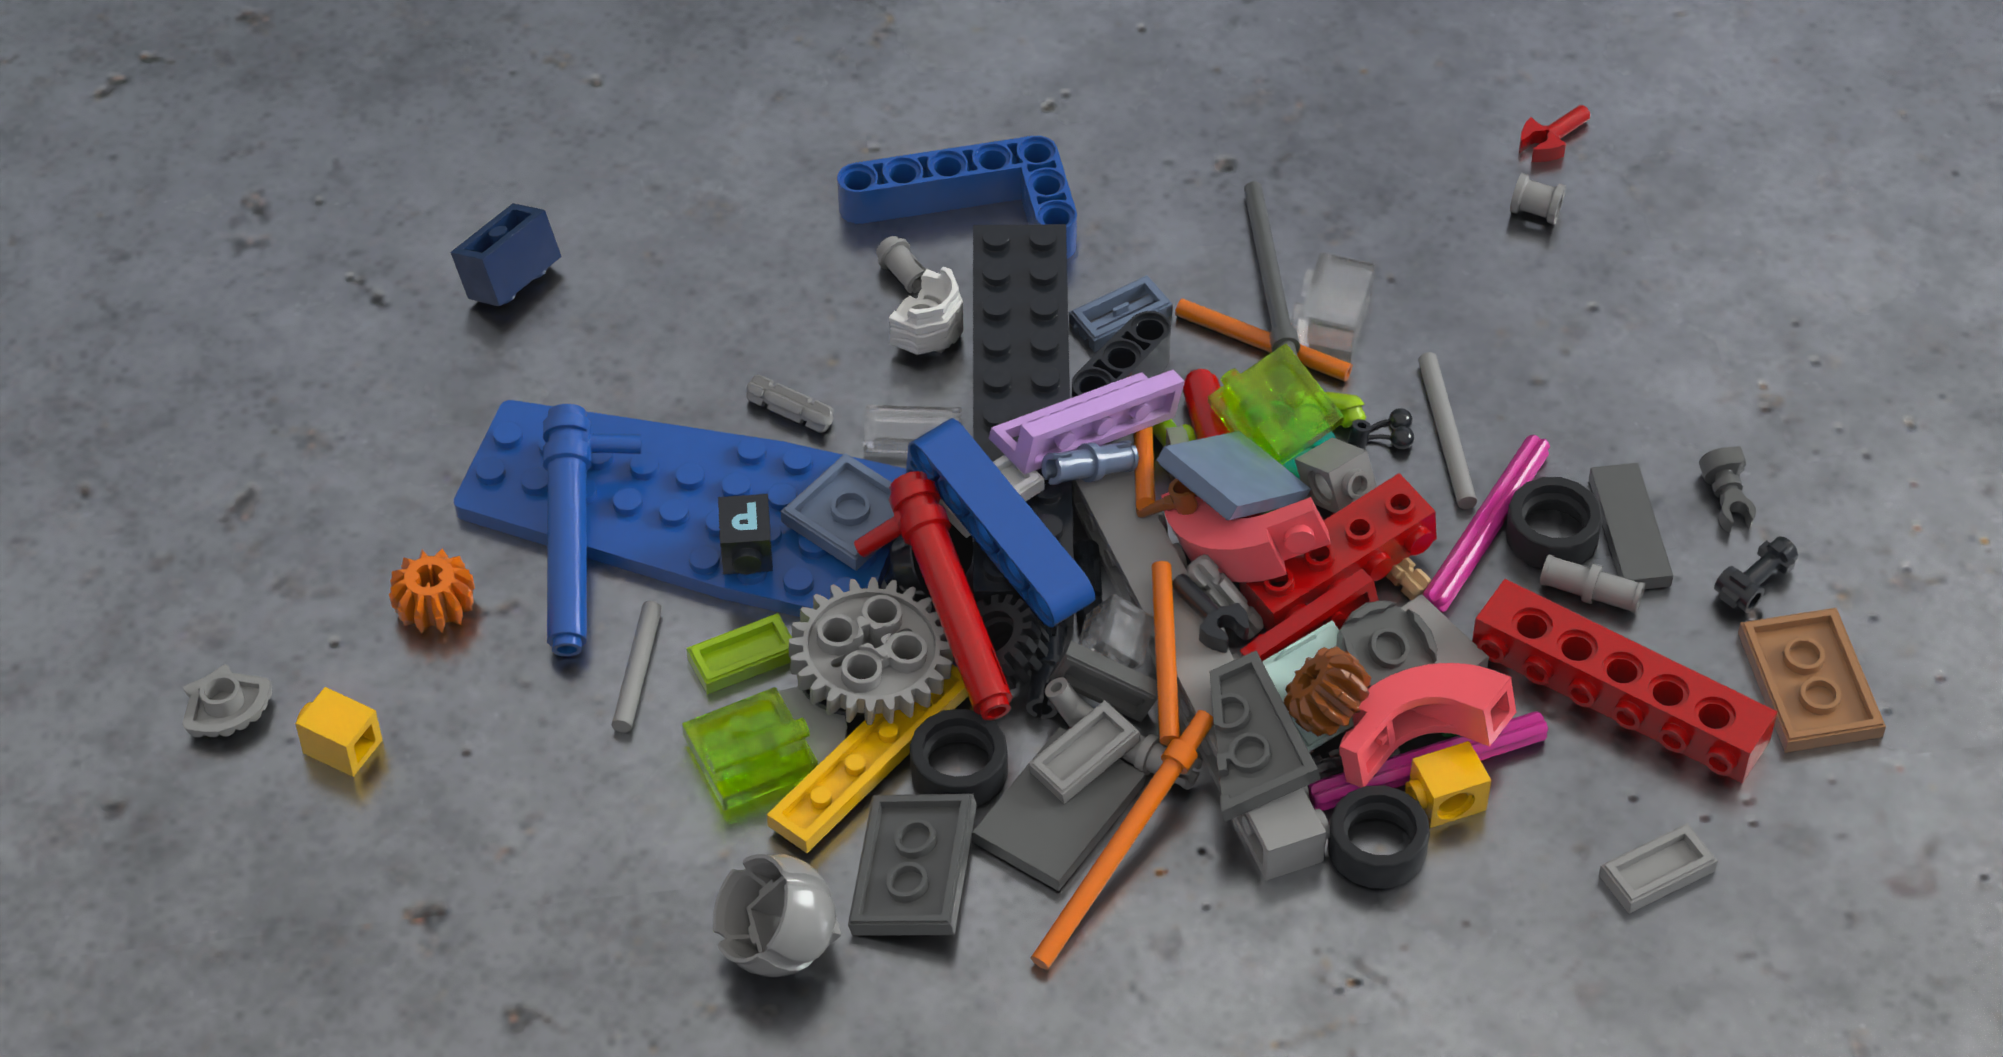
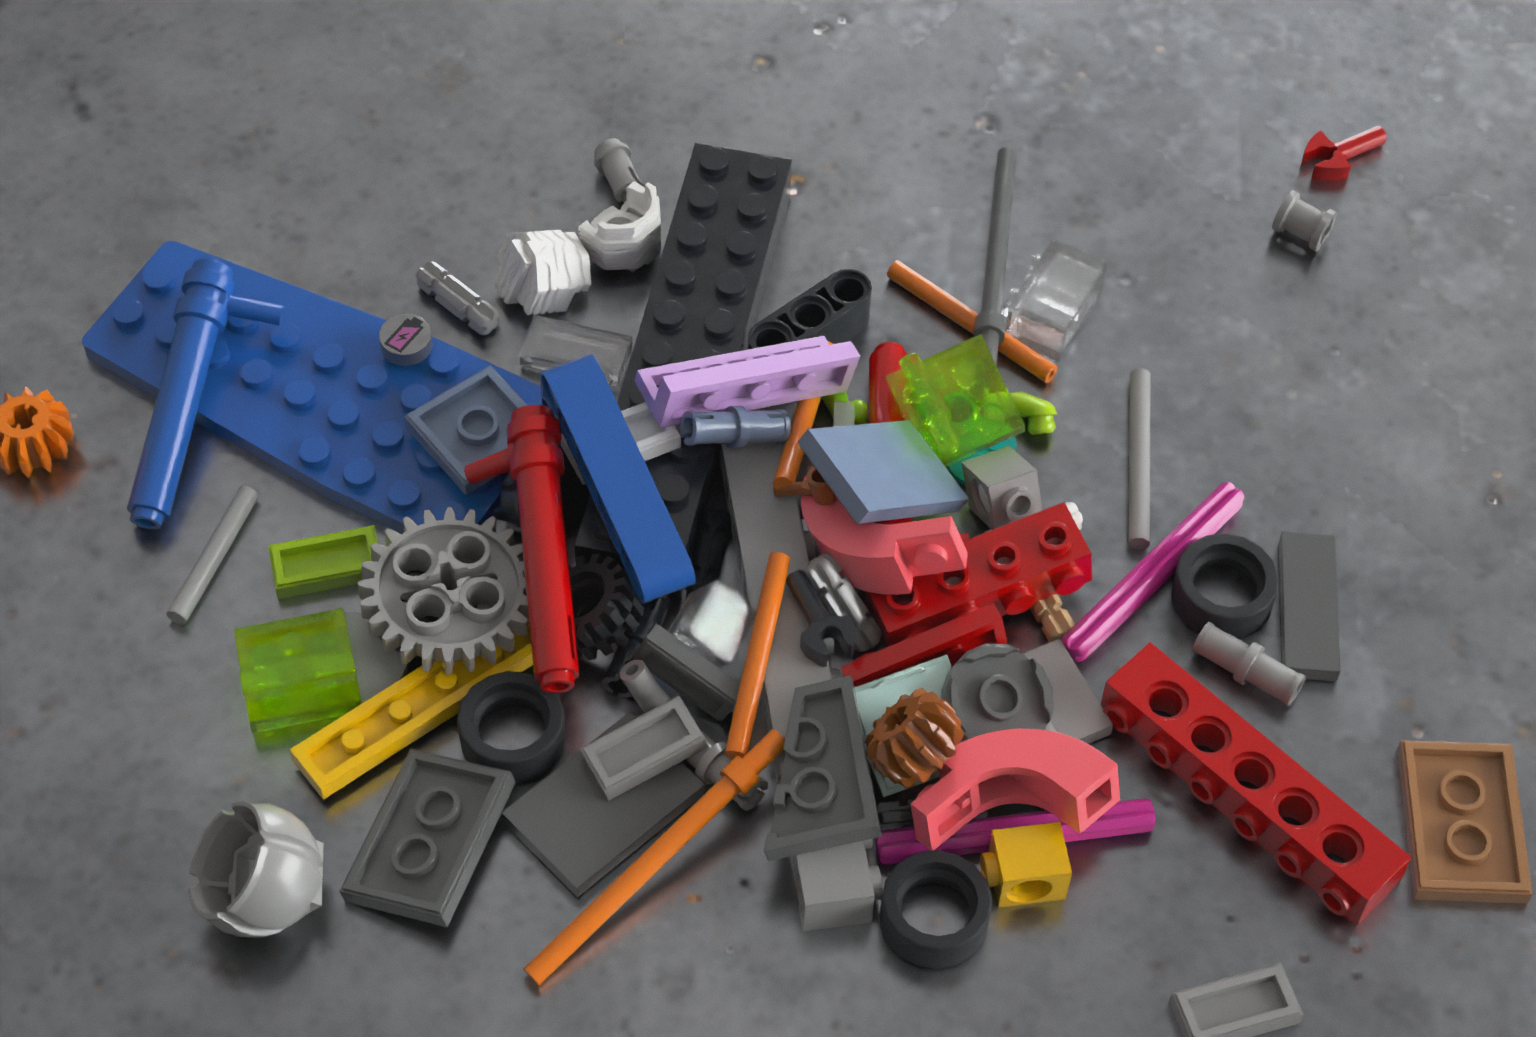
camera: 10 degrees right, 5 degrees up
dark blue brick [450,203,562,306] -> none
black brick [718,494,773,575] -> none
blue beam [837,136,1077,259] -> none
sand blue tile [1069,275,1173,352] -> none
black piece [1347,408,1414,449] -> none
dark grey piece [1699,446,1756,533] -> none
black bar [1714,536,1798,613] -> none
none -> flat silver tile [379,314,432,366]
none -> white hair [493,230,591,315]

